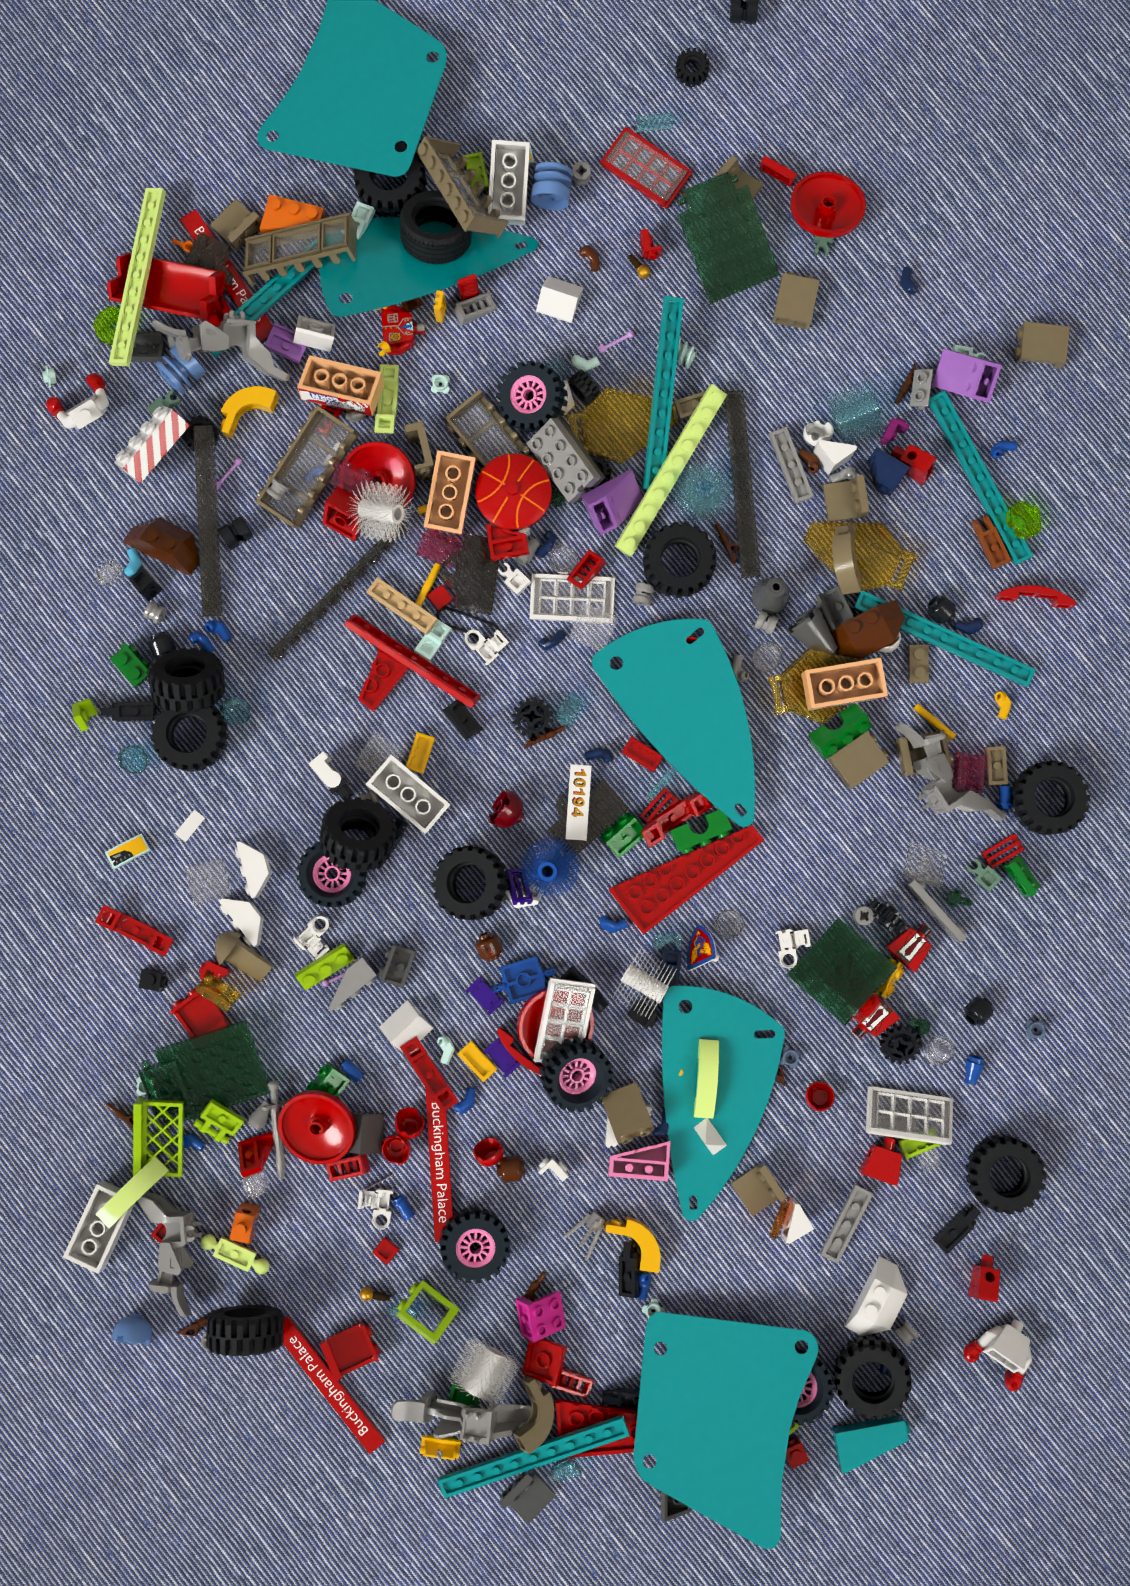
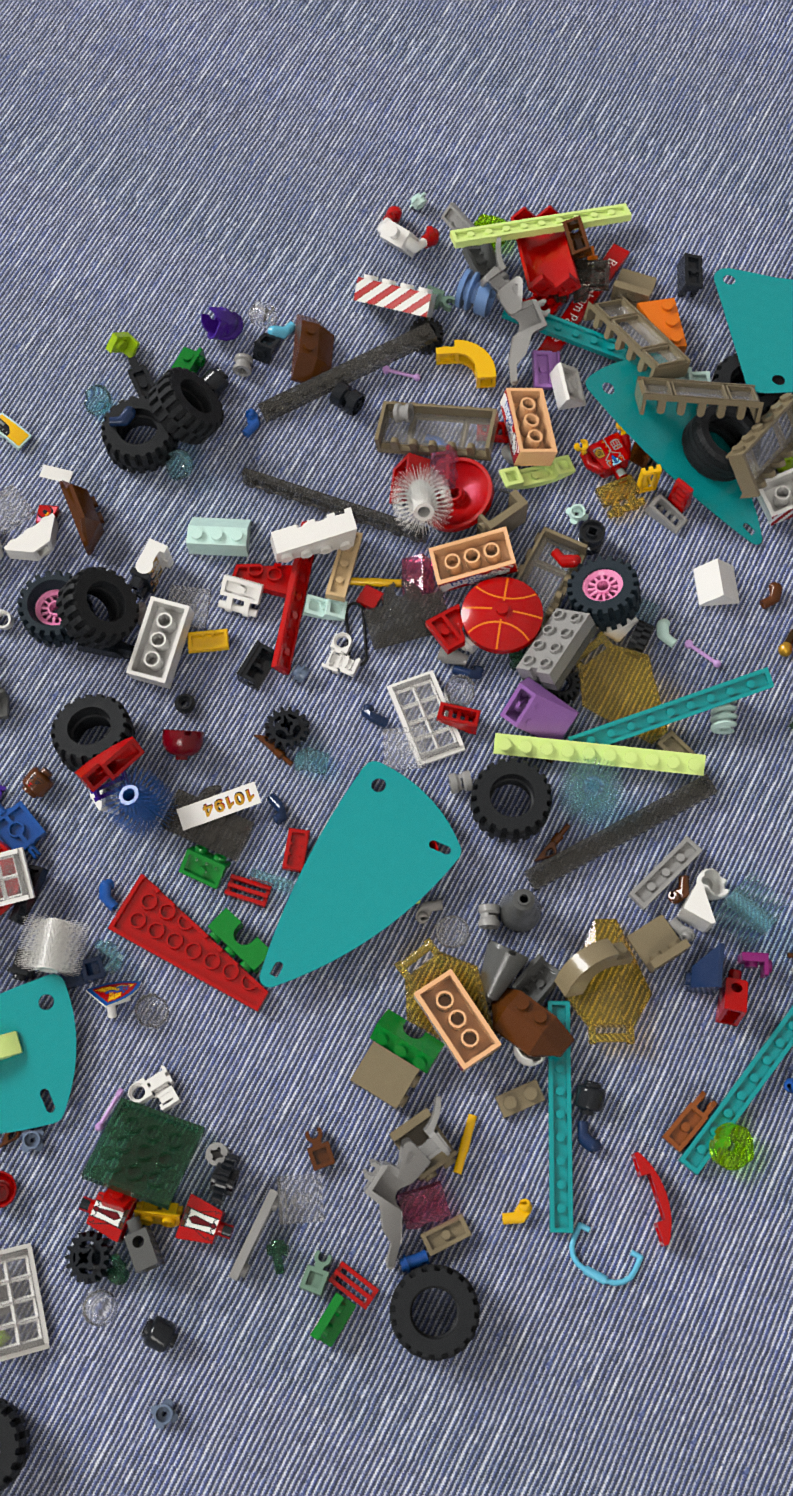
camera: 70 degrees right, 15 degrees down
blue arm [189,631,215,652] -> none
white plate [498,563,531,596] -> none
red slope [640,792,712,848] -> none
blue cone [965,1055,985,1085] -> none
none -> red tile [36,505,60,524]
none -> reddish brown wedge [59,480,105,556]
none -> red slope [74,736,145,792]
none -> lavender hinge [95,1088,124,1131]
none -> dark blue arm [109,406,136,427]
none -> dark grey torso [124,1216,165,1274]
none -> black plate [175,694,196,714]
none -> light aqua slope [186,517,252,557]
none -> dark purple helmet [201,307,243,341]
none -> white plate [218,574,264,618]
none -> white wedge [270,507,357,563]
none -> sand blue plate [292,663,310,683]
none -> reddish brown plate [305,1127,336,1171]
none -> light grey plate [441,202,476,230]
none -> red arm [551,548,581,568]
none -> reddish brown torso [562,215,592,261]
none -> medium azure piece [569,1222,644,1286]
none -> black wheel [577,519,606,555]
none -> clear yellow plate [595,474,645,519]
none -> dark tan window [634,376,764,423]
none -> black hinge [677,253,703,298]

